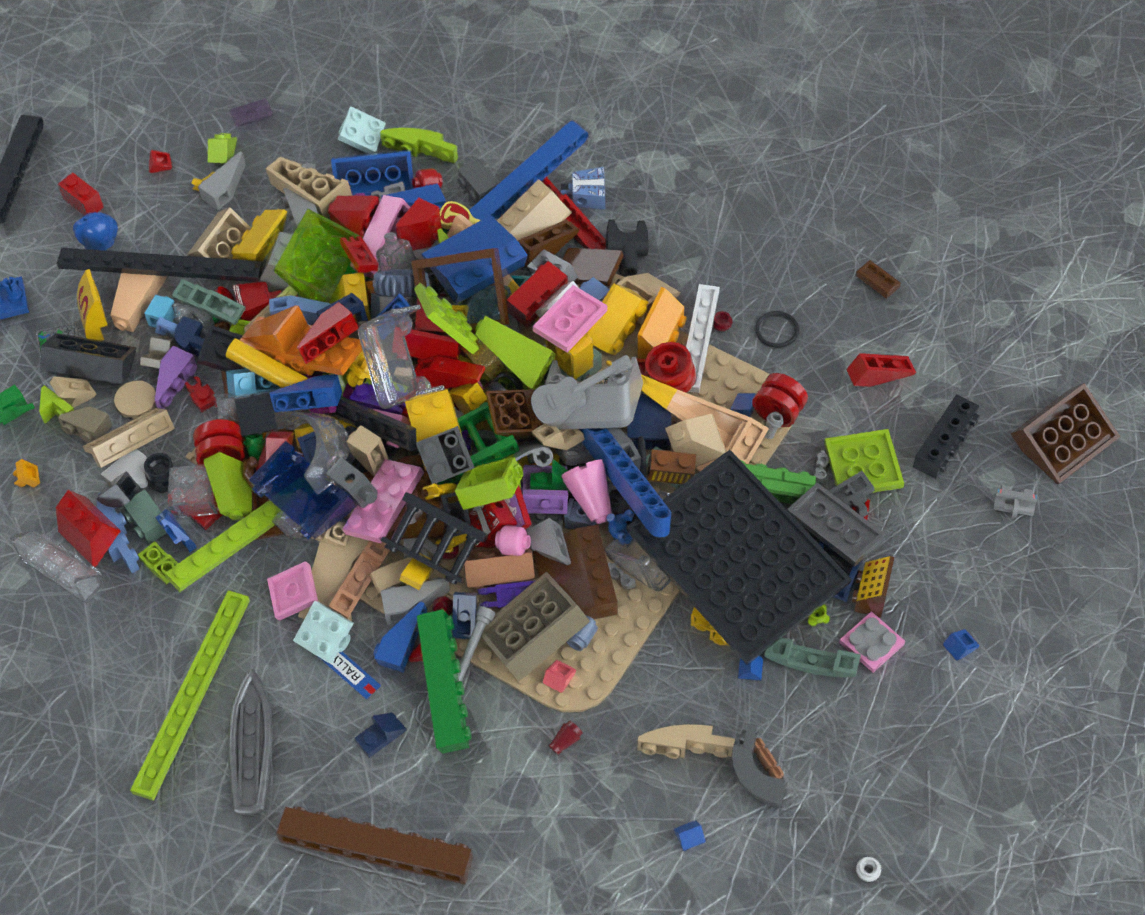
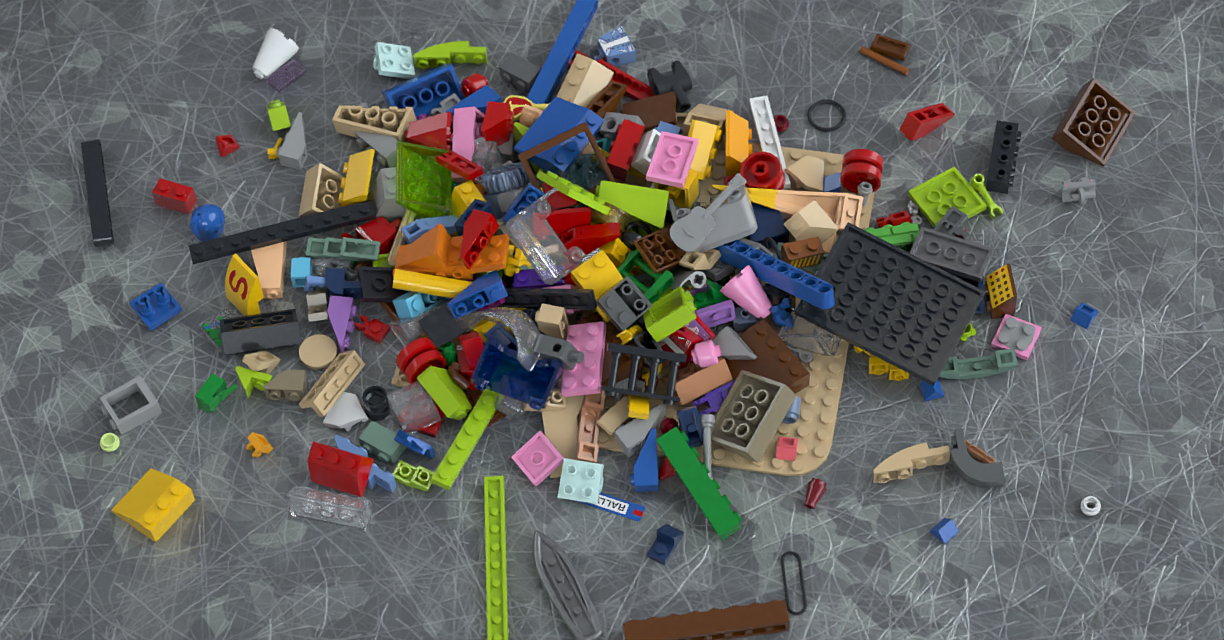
camera: 20 degrees left, 0 degrees up
black brick [96,471,140,507] -> none
none -> white cone [252,28,299,79]
none -> black piece [781,551,807,615]
none -> tan slope [784,155,824,192]
none -> dark orange bar [859,46,910,76]
none -> red plate [876,210,911,228]
none -> lime brick [969,174,1003,220]

